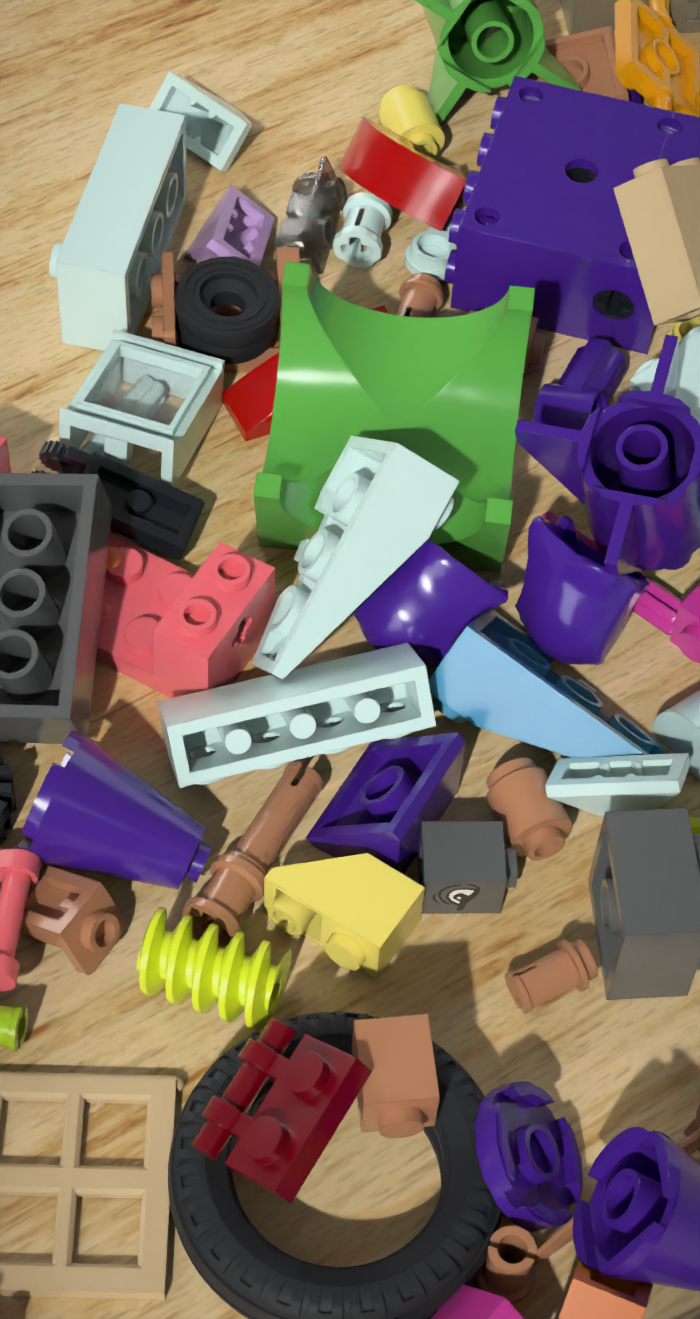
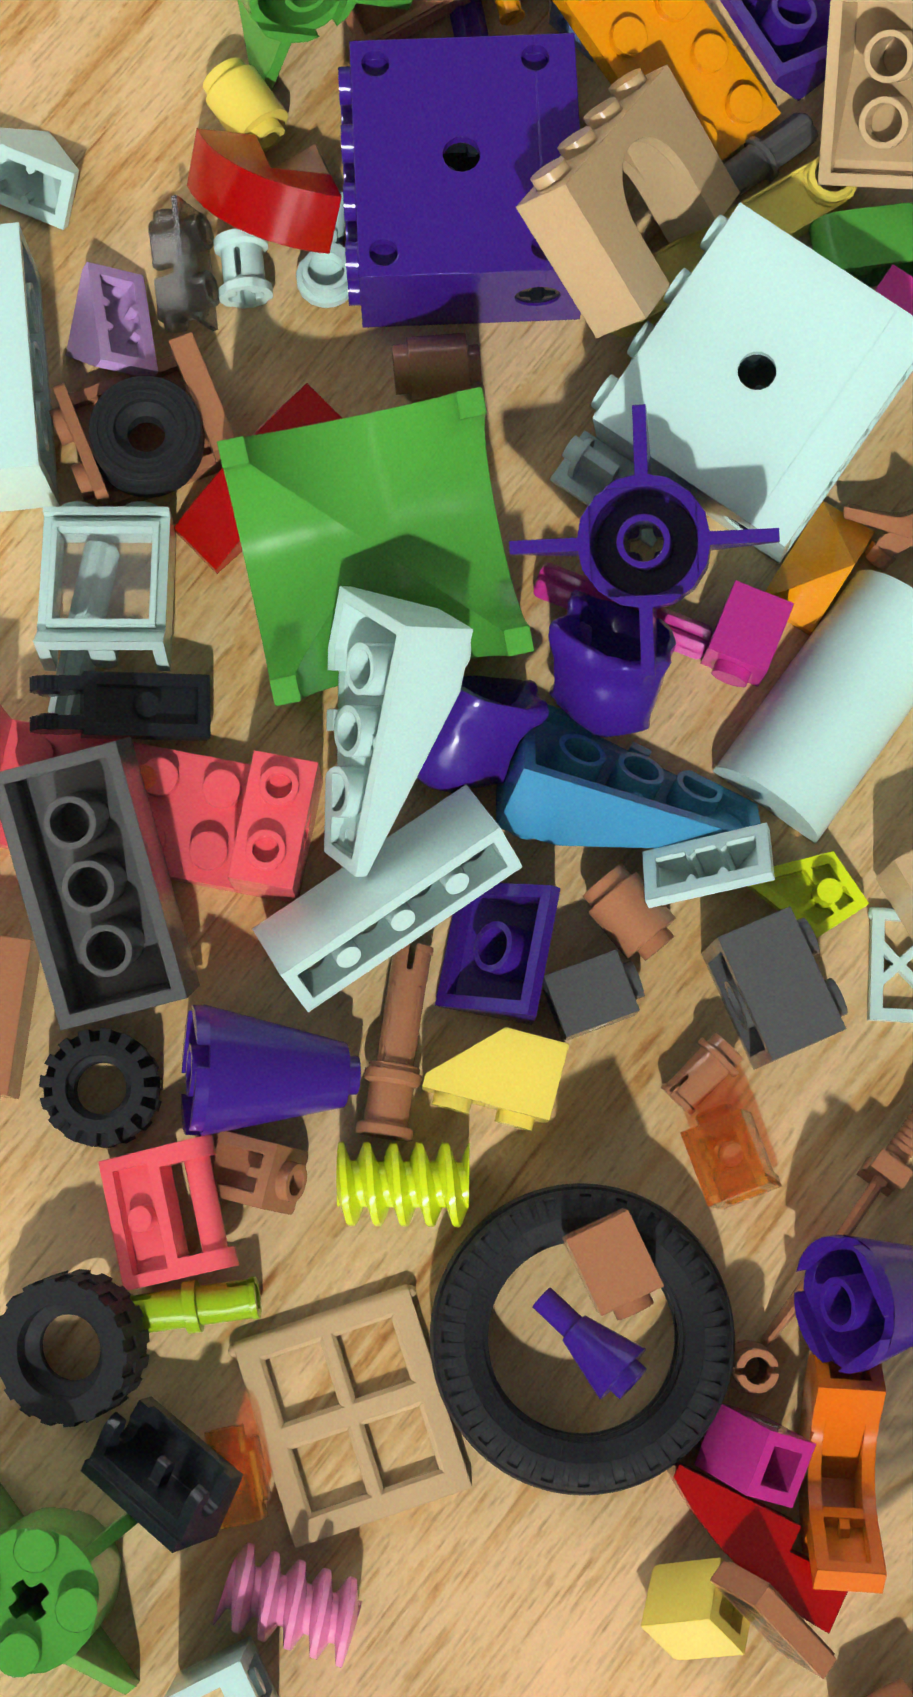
camera: 20 degrees left, 25 degrees up
dark red plate [191,1017,372,1203] -> none
nougat pin [396,273,444,318] -> none
dark purple tile [475,1081,583,1232] -> none
dark purple piece [534,338,626,431] -> none
none -> dark purple cone [532,1287,647,1400]
none -> clear orange brick [680,1104,782,1210]

